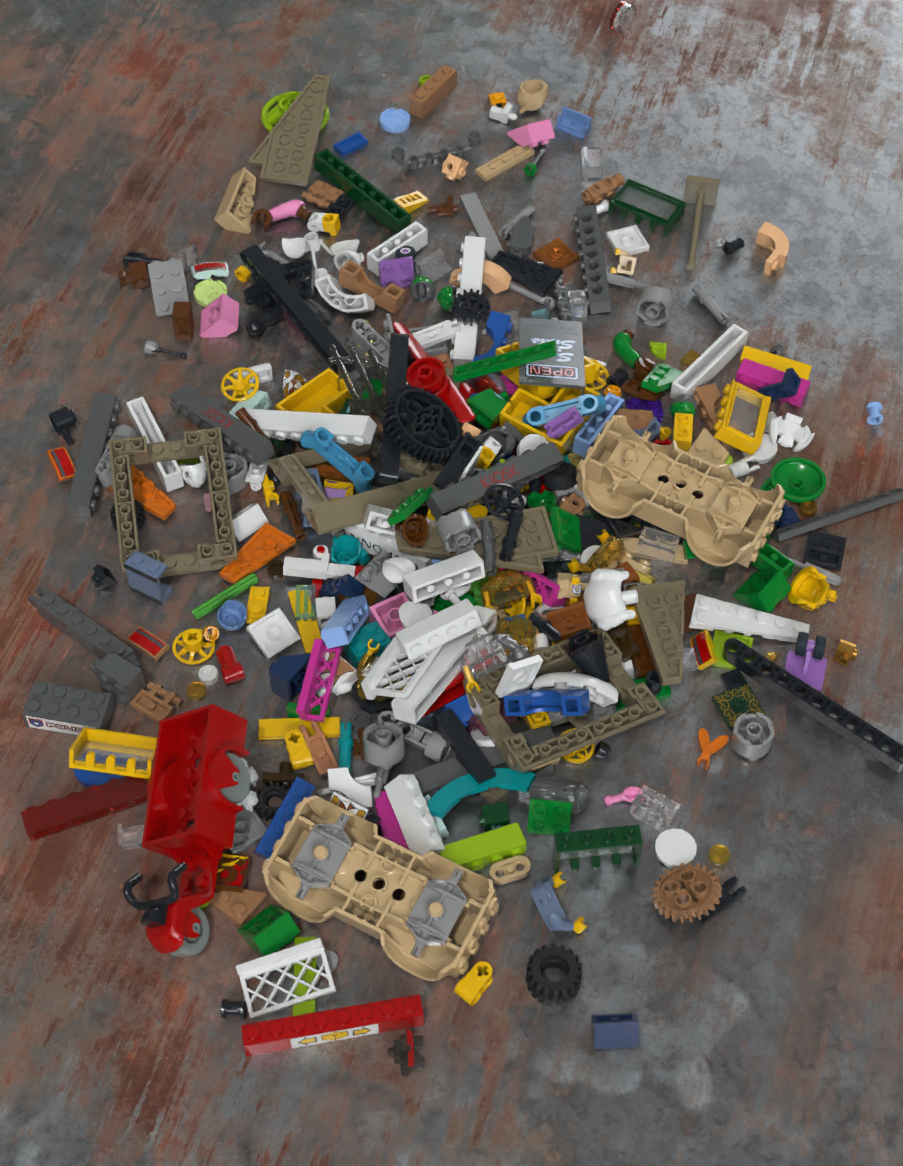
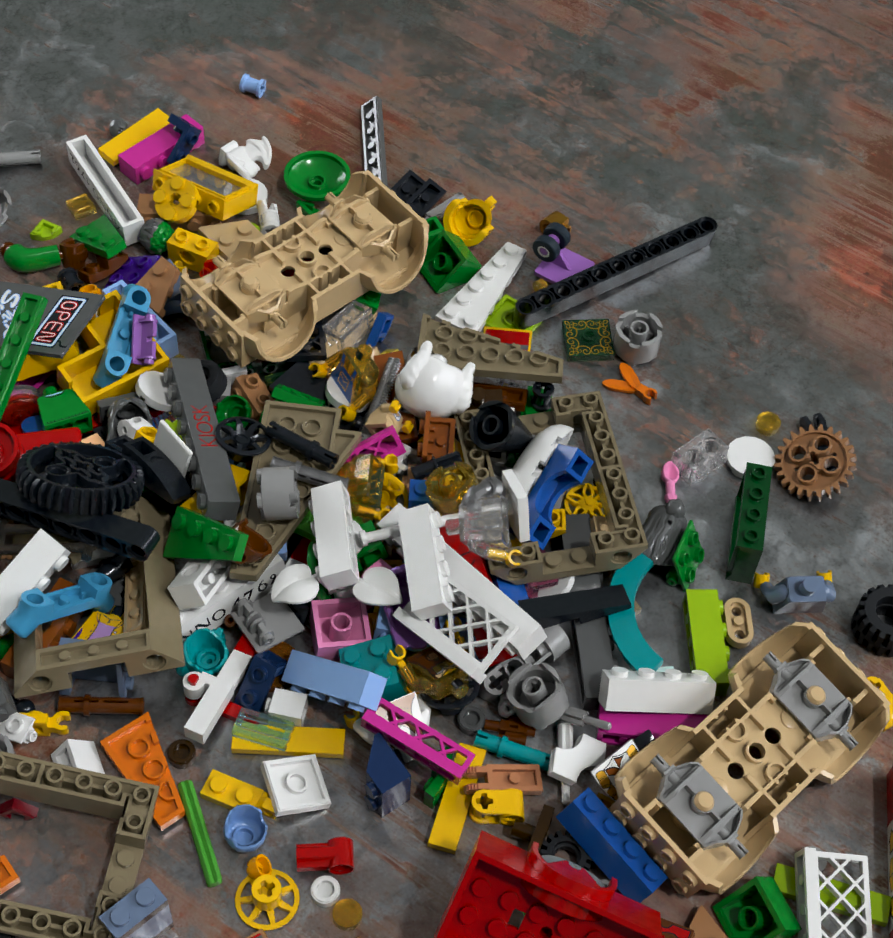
camera: 75 degrees left, 0 degrees up
dark green brick [478,802,510,832] -> none
black tile [720,669,748,693] -> none
none -> yellow plate [153,176,199,224]
none -> blue tile [365,312,394,347]

